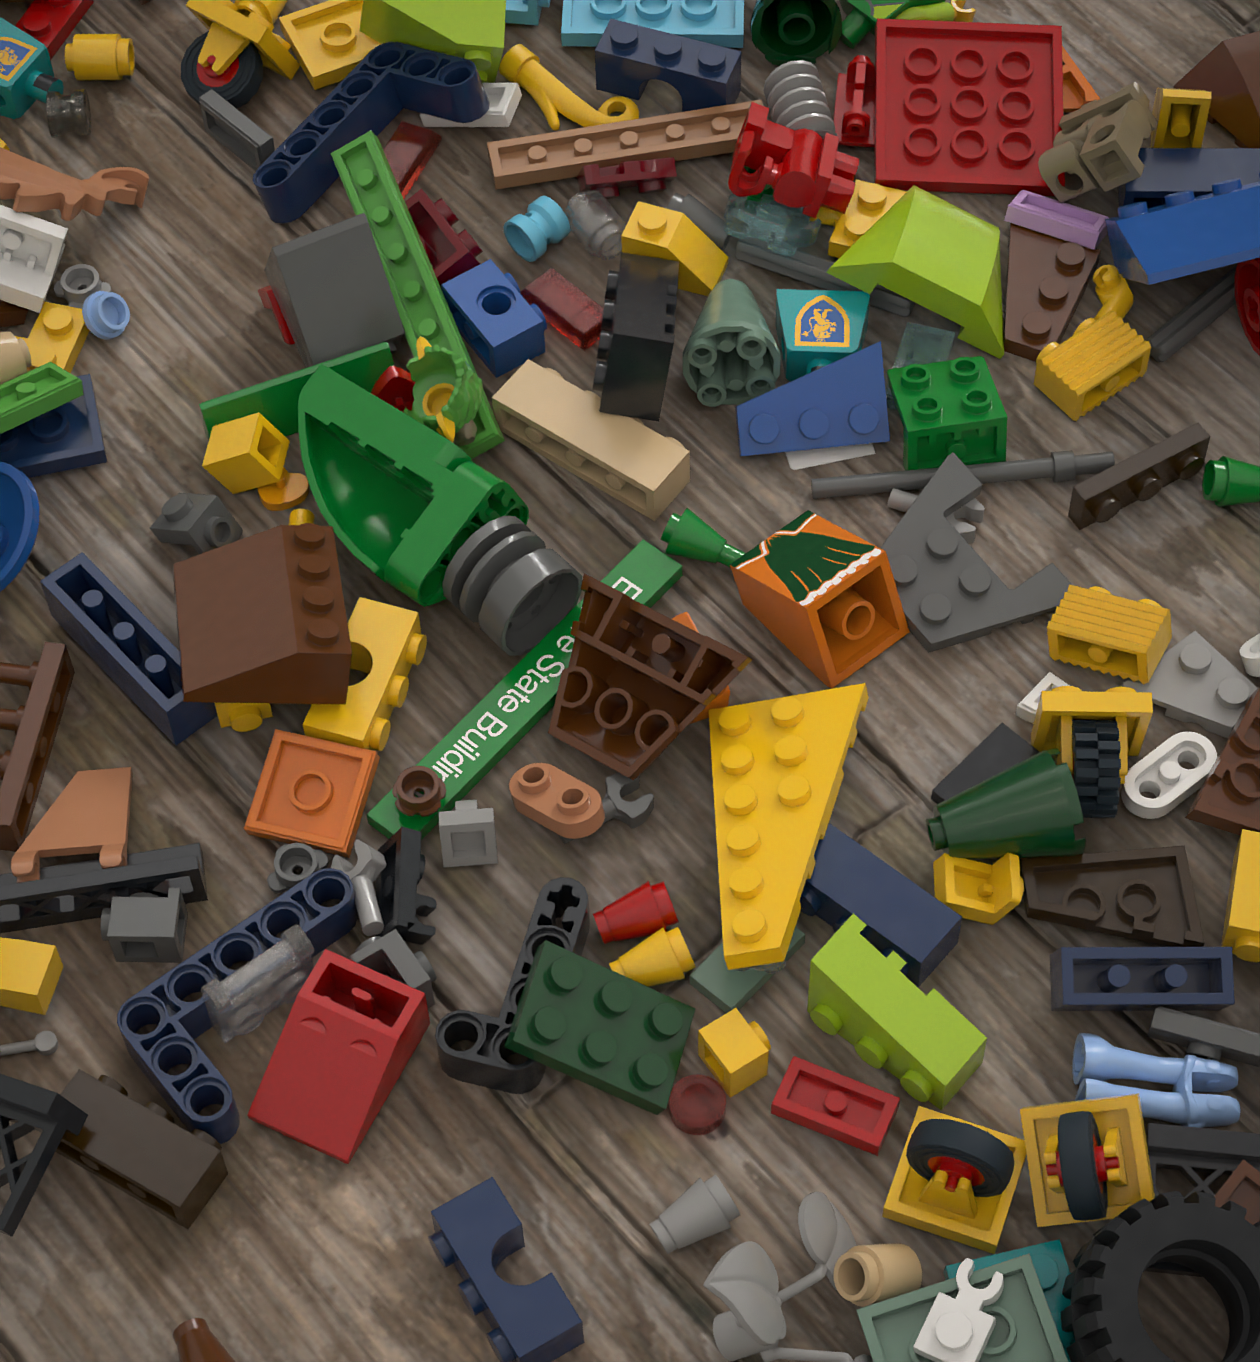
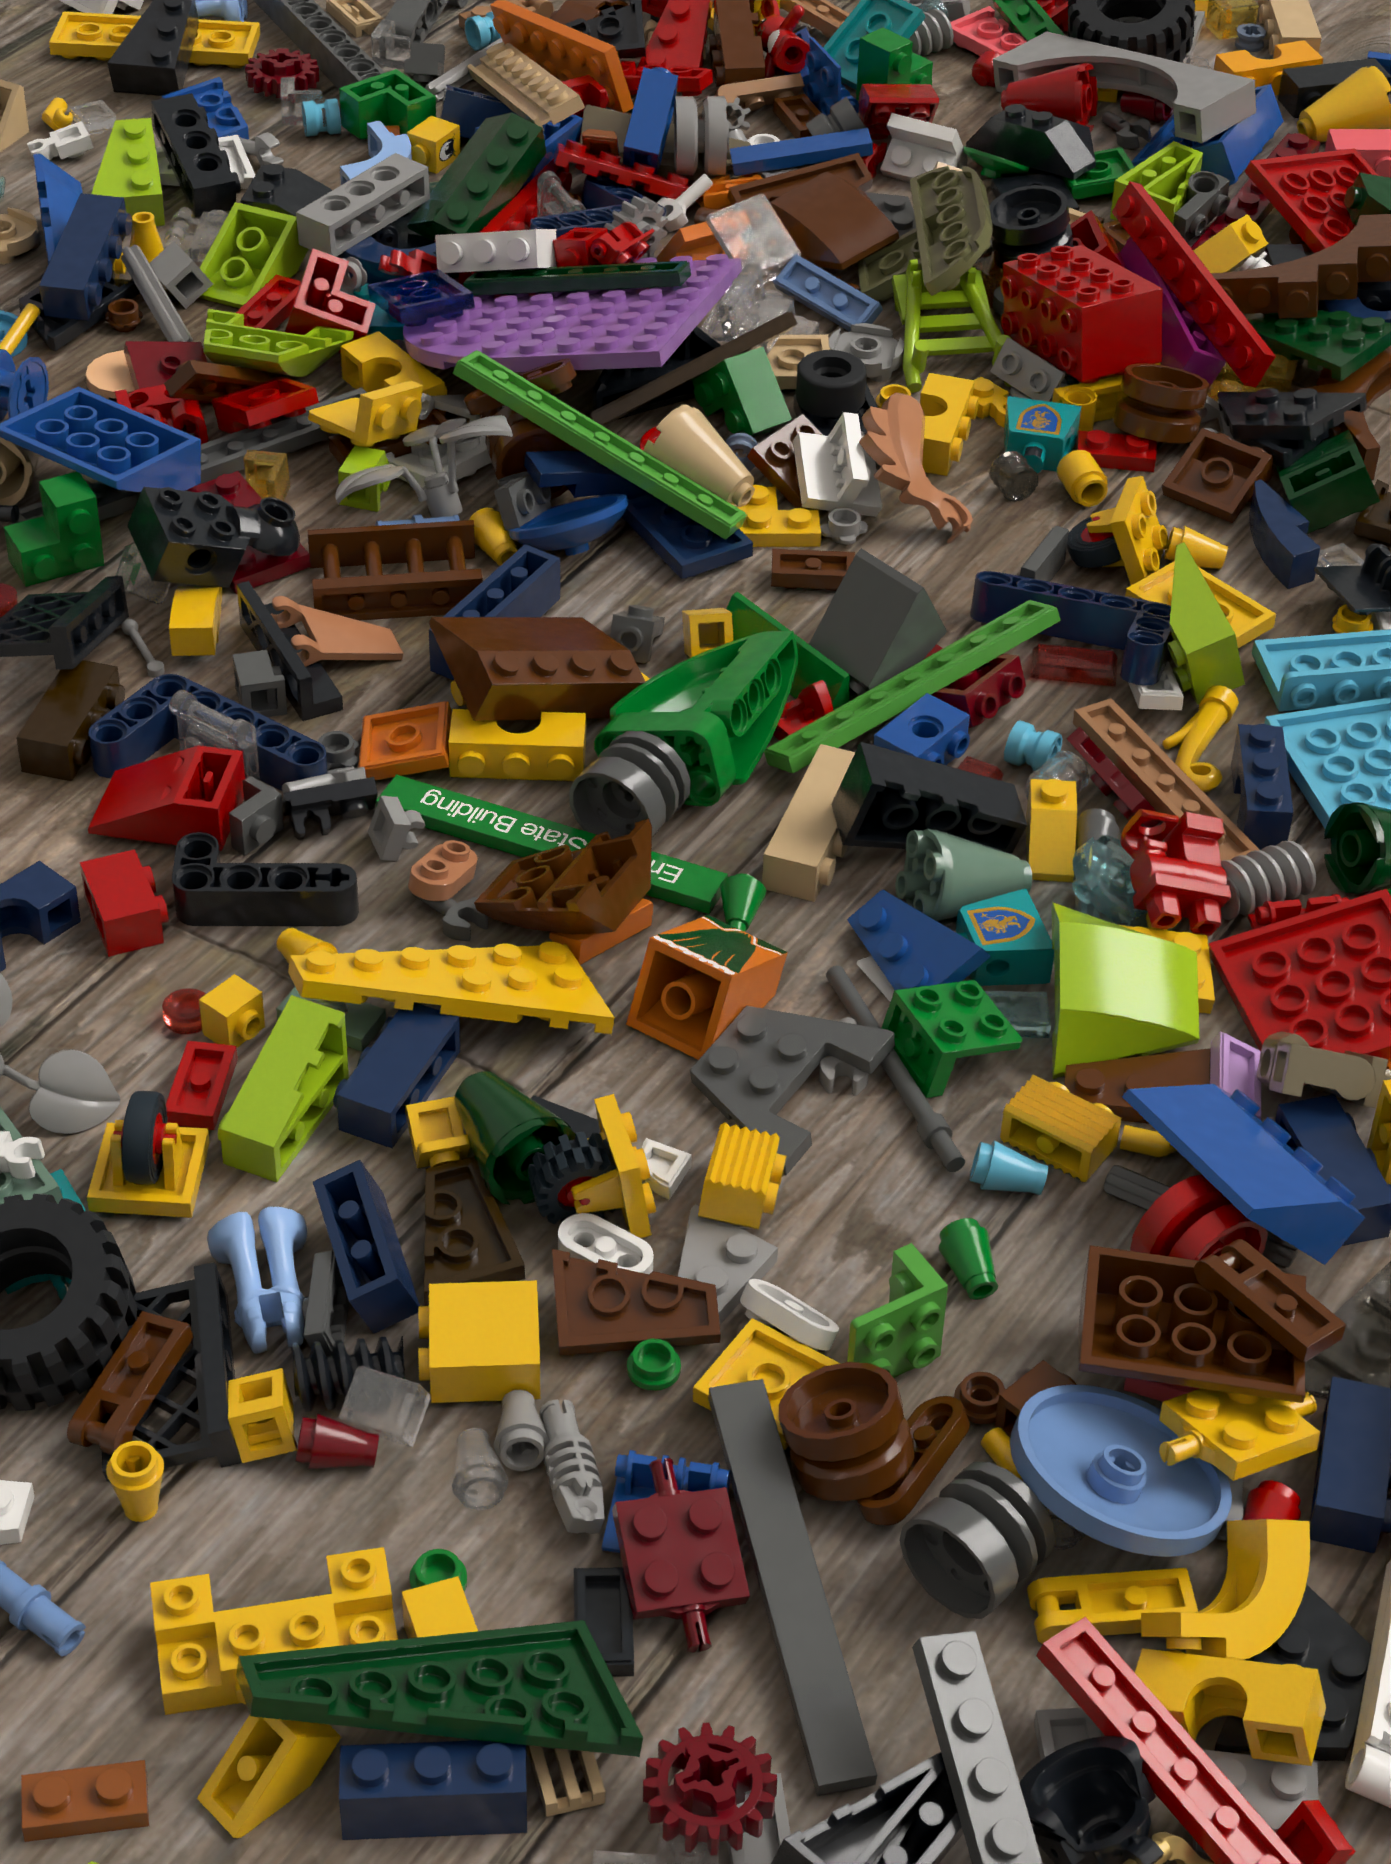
camera: 70 degrees right, 15 degrees down
light blue plate [82,291,130,340] -> none
reddish brown plate [392,766,446,817] -> none
bright green hair [404,336,483,446] -> none
dark green plate [505,940,696,1115] -> none
red cone [593,881,679,944] -> none
light grey cone [649,1175,741,1254] -> none
tan brick [834,1243,922,1307] -> none
yellow plate [1020,1093,1155,1227] -> none
dark brown plate [1068,422,1210,530] -> none
none -> red brick [80,849,169,957]
none -> reddish brown plate [771,549,855,591]
none -> medium azure cone [970,1140,1048,1195]

